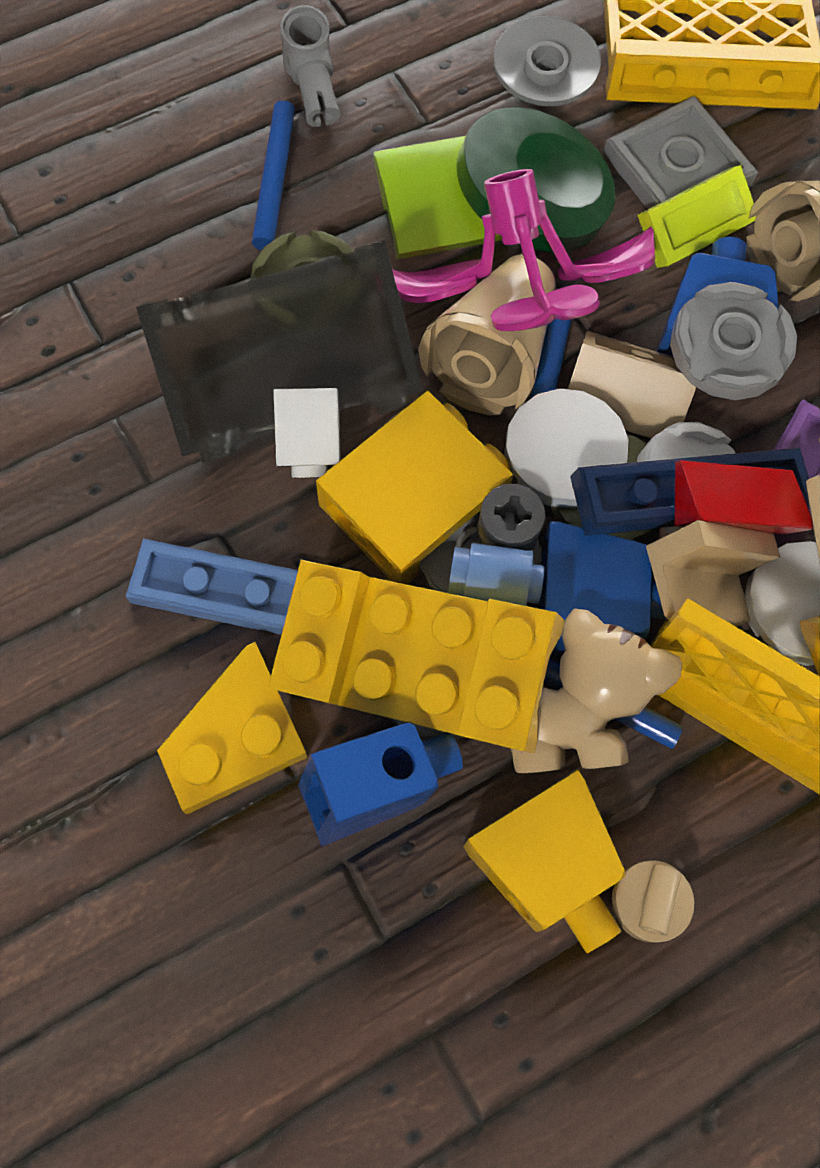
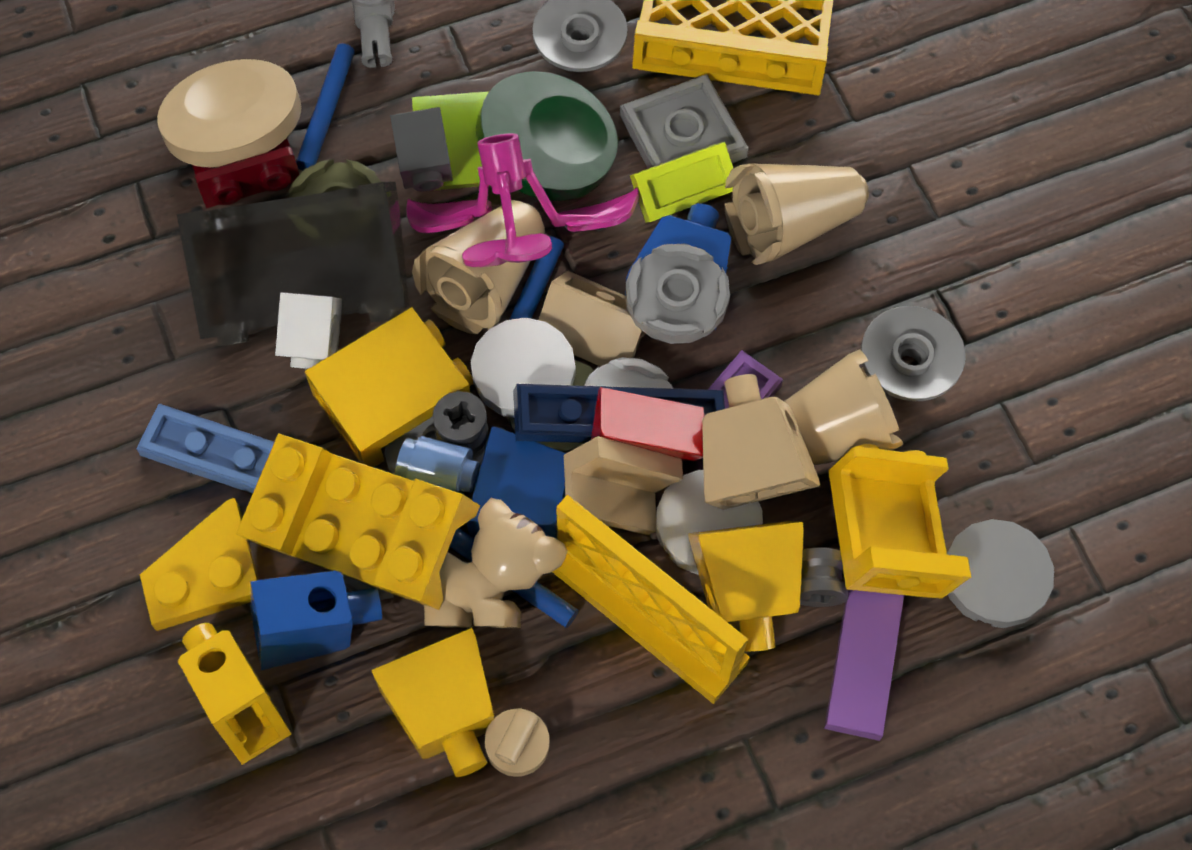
camera: 10 degrees right, 5 degrees down
none -> tan piece [157,59,302,167]
none -> yellow torso [178,623,292,765]
none -> dark red bracket [192,138,300,209]
none -> dark grey brick [390,107,453,191]

